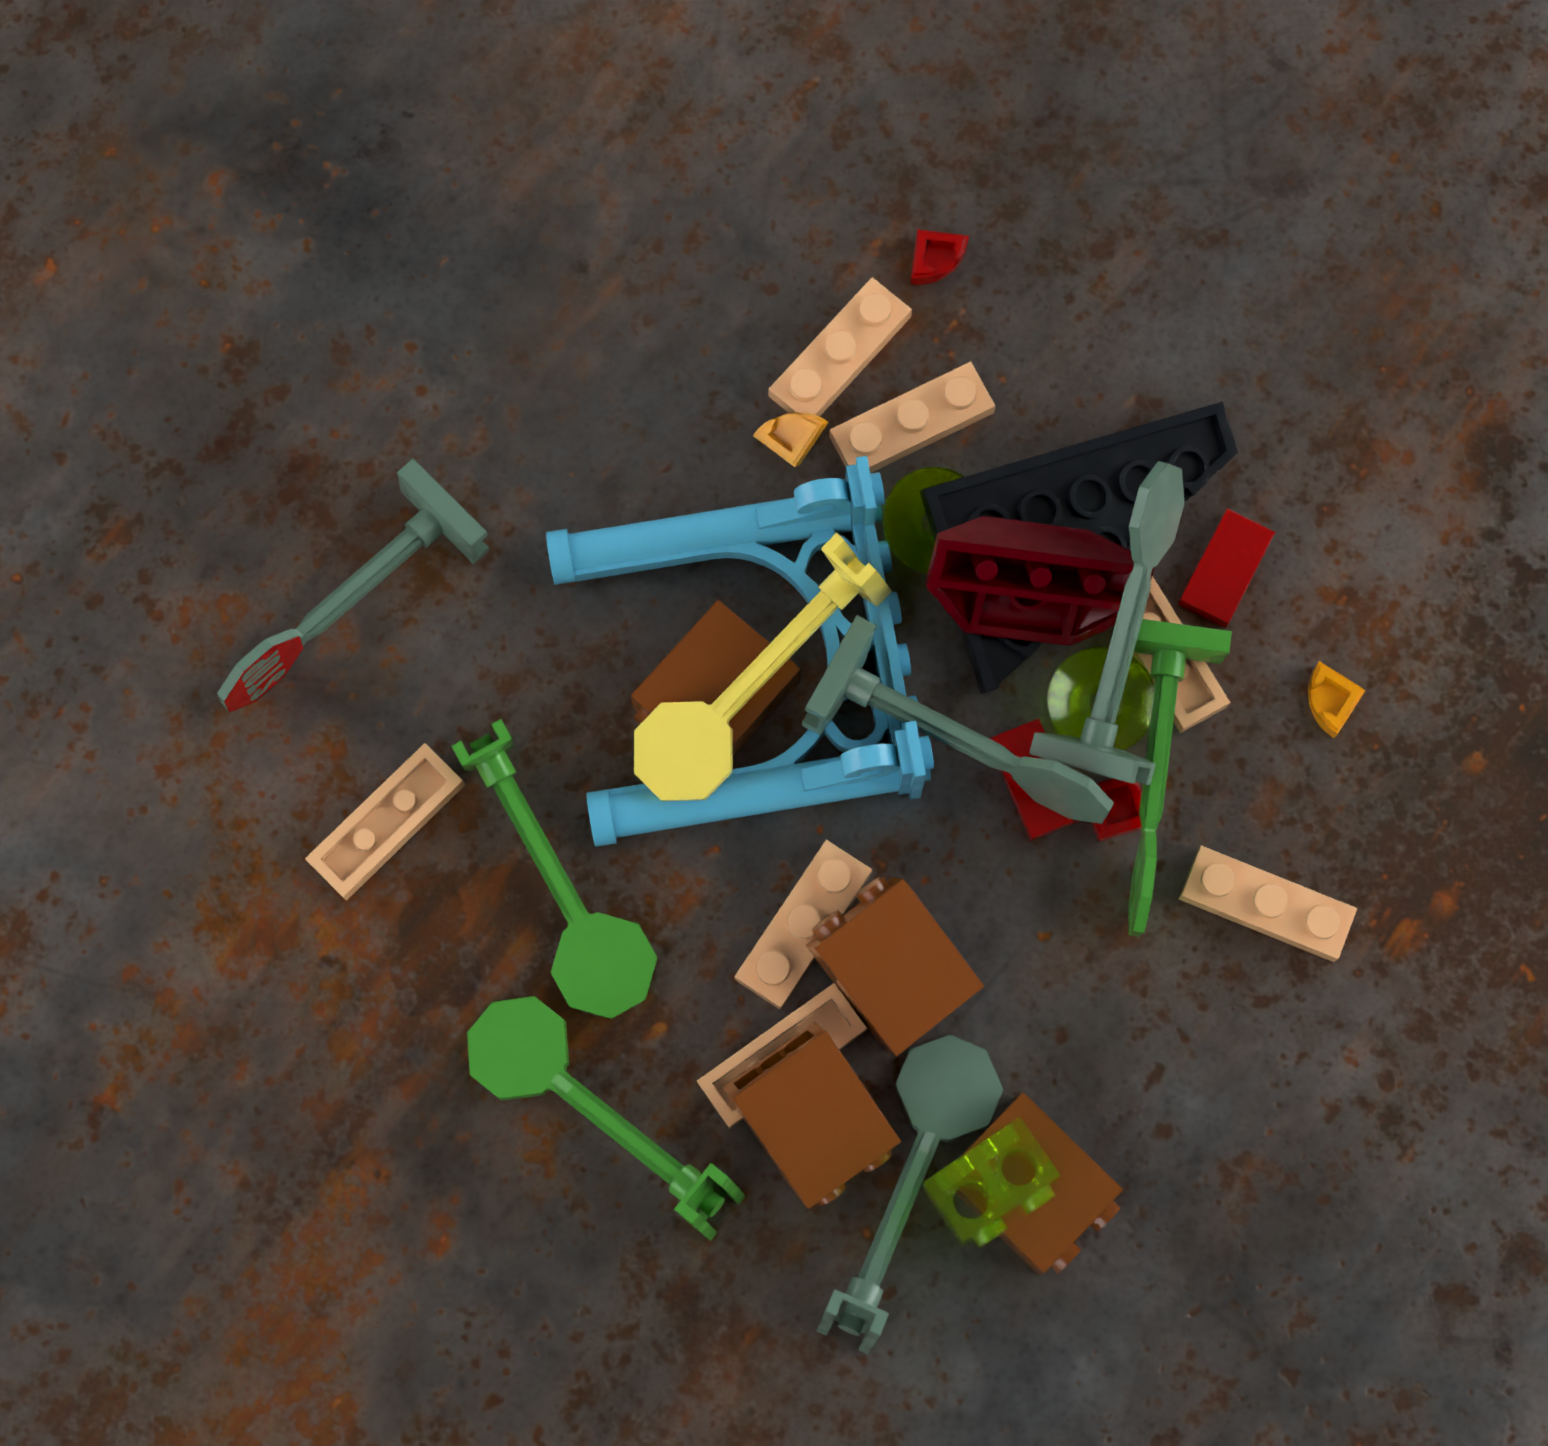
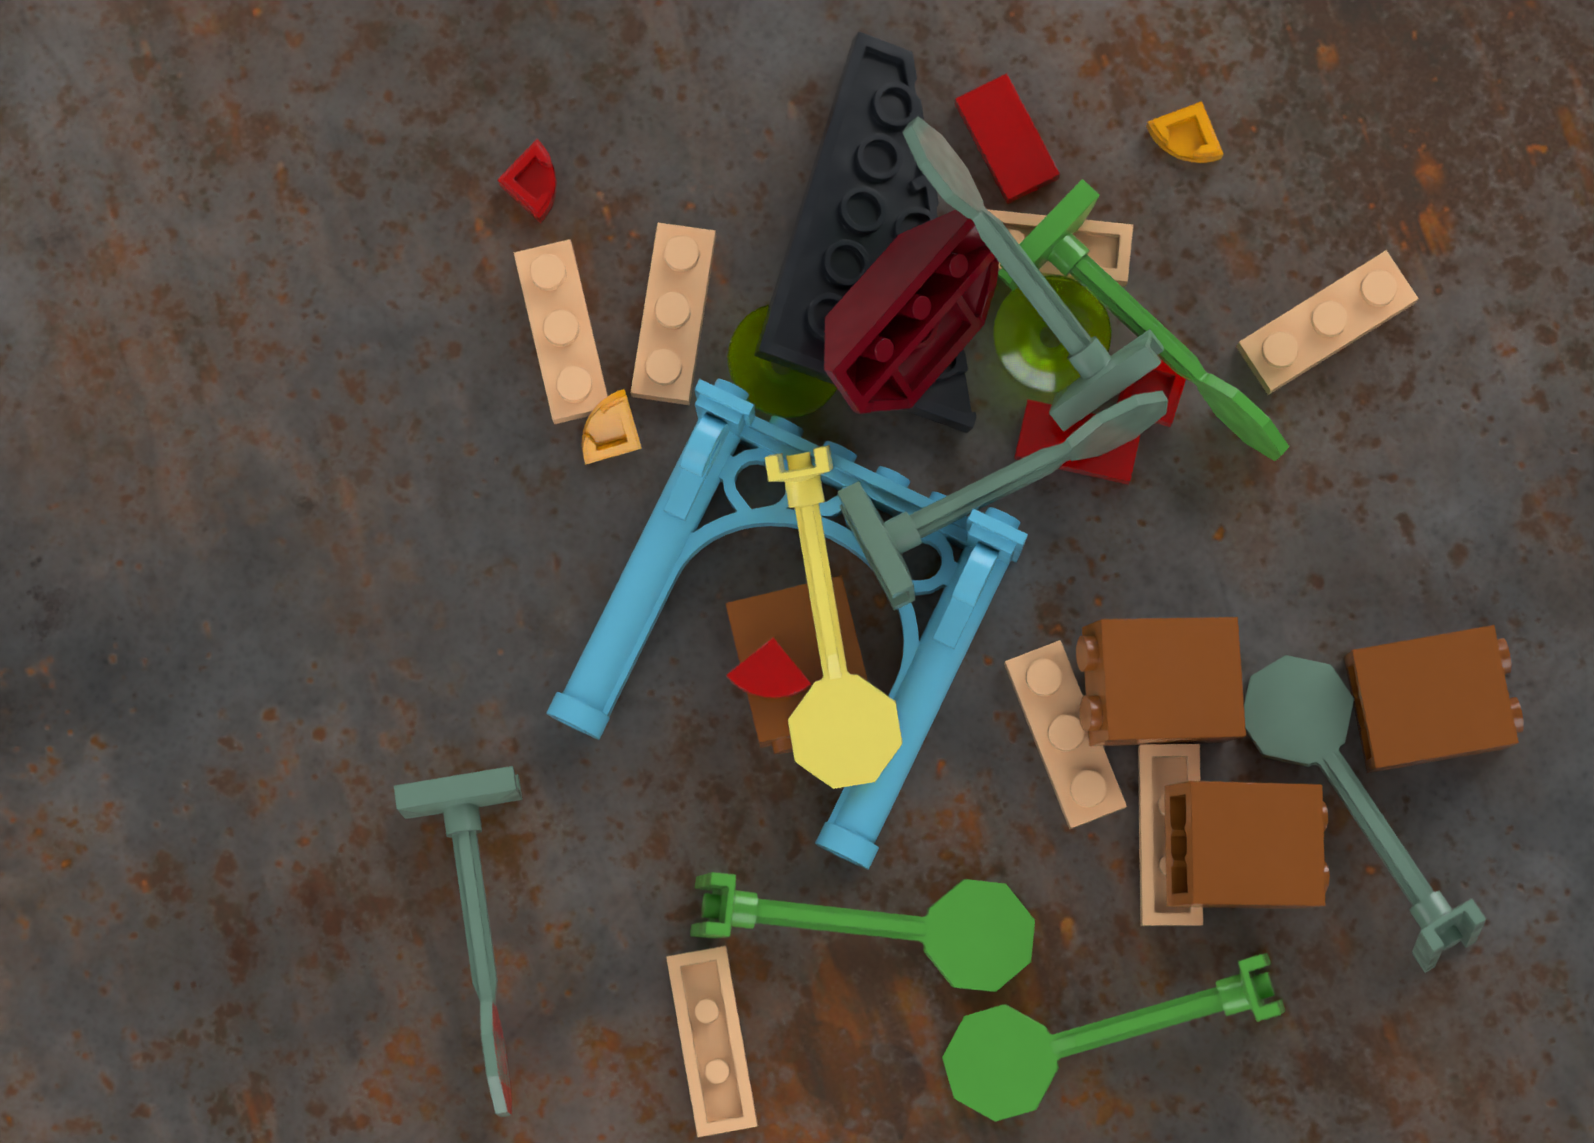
camera: 50 degrees left, 5 degrees up
clear neon green brick [923,1117,1061,1248] -> none
none -> red tile [726,637,811,699]

